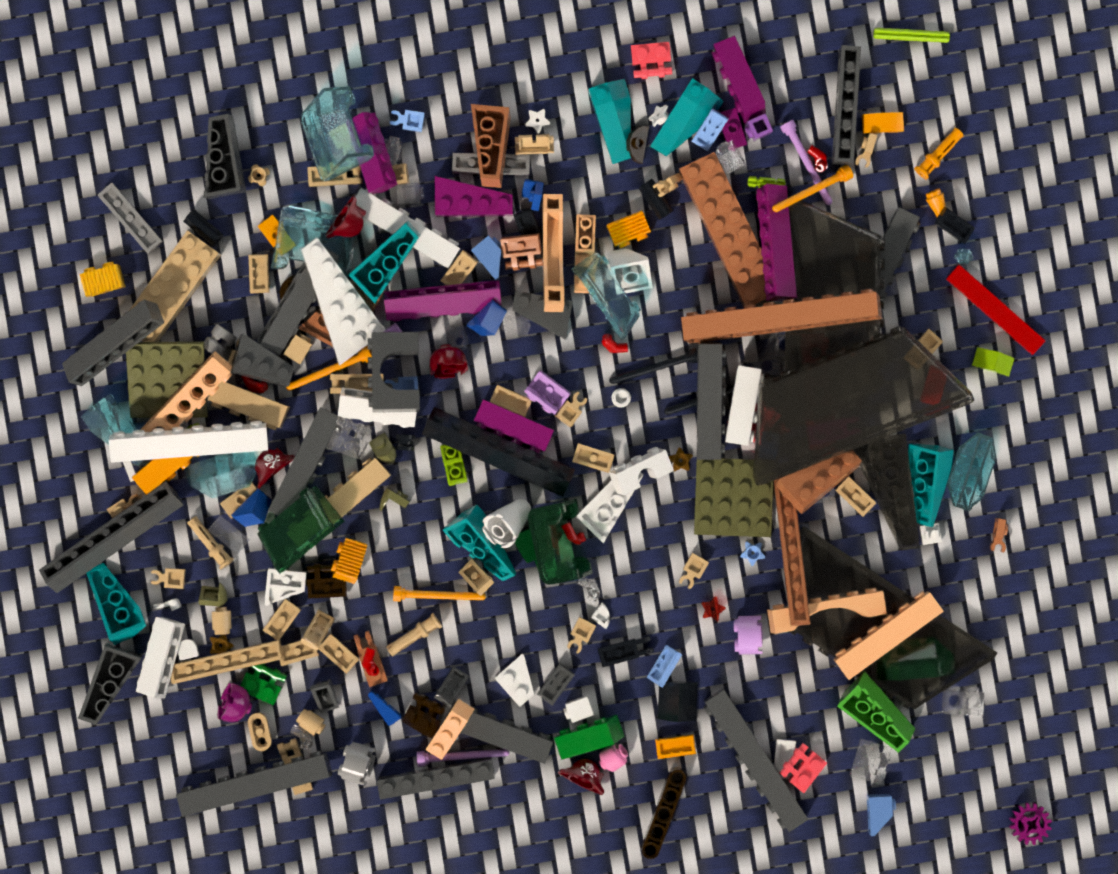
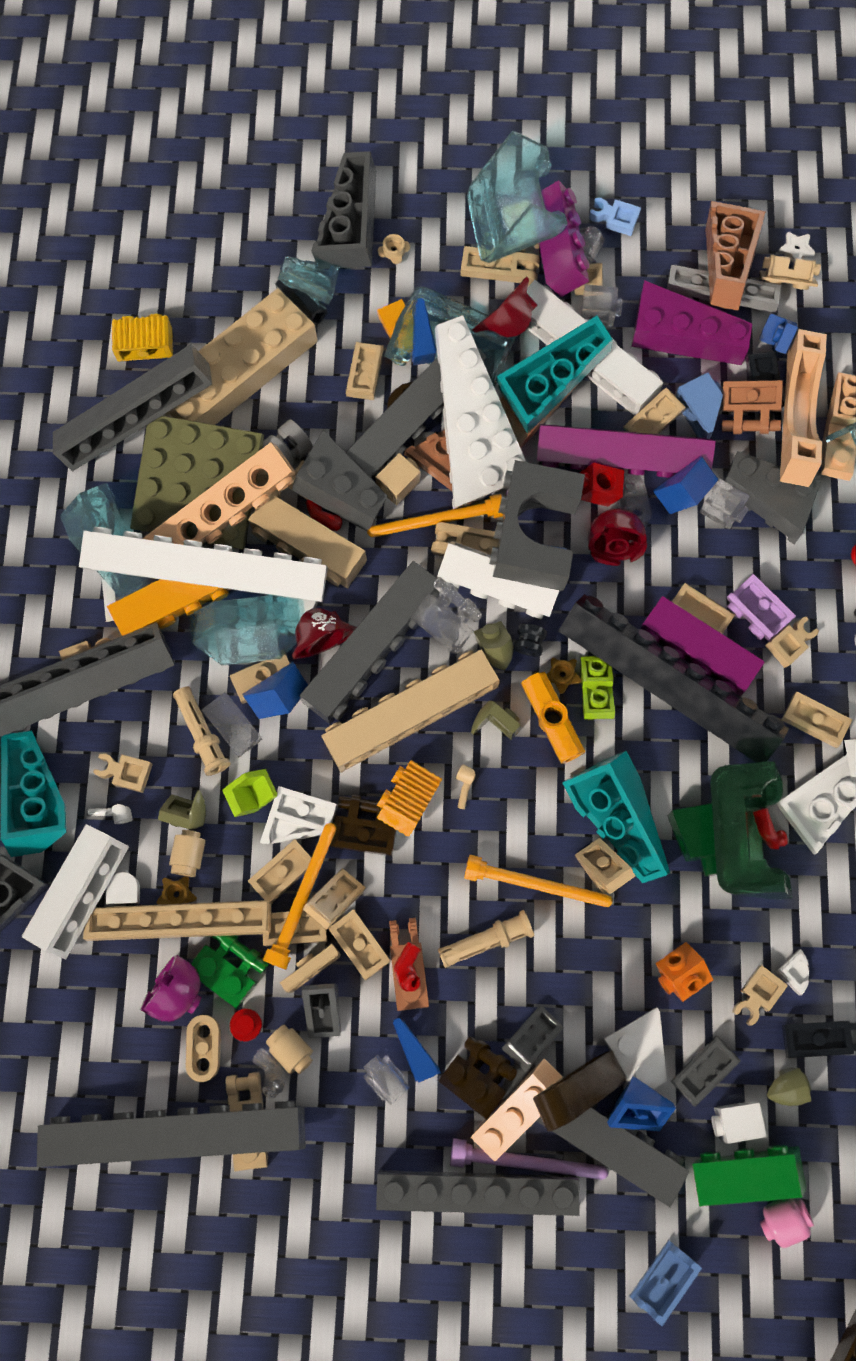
camera: 20 degrees right, 15 degrees down
light grey plate [98,183,163,254] -> none
clear green windscreen [257,486,345,574] -> none
light grey brick [338,742,376,786] -> none
white cone [482,499,532,548] -> none
dark red hat [558,759,604,795] -> none
clear arm [577,576,600,602] -> none
none -> lime panel [222,769,278,817]
none -> red plate [230,1009,262,1042]
none -> light orange piece [262,823,336,970]
none -> clear light blue wing [278,256,339,305]
none -> tan plate [280,944,341,993]
none -> clear brick [363,1054,410,1105]
none -> blue slope [412,298,437,366]
none -> tan hand [456,764,476,809]
none -> light orange piece [521,671,585,764]
none -> dark brown beam [532,1050,627,1132]
none -> pearl gold plate [546,658,582,694]
none -> red brick [580,463,624,507]
none -> blue slope [607,1076,676,1132]
none -> medium blue hinge [629,1240,702,1326]
none -> orange brick [655,942,713,1002]
none -> olive plate [767,1067,811,1106]

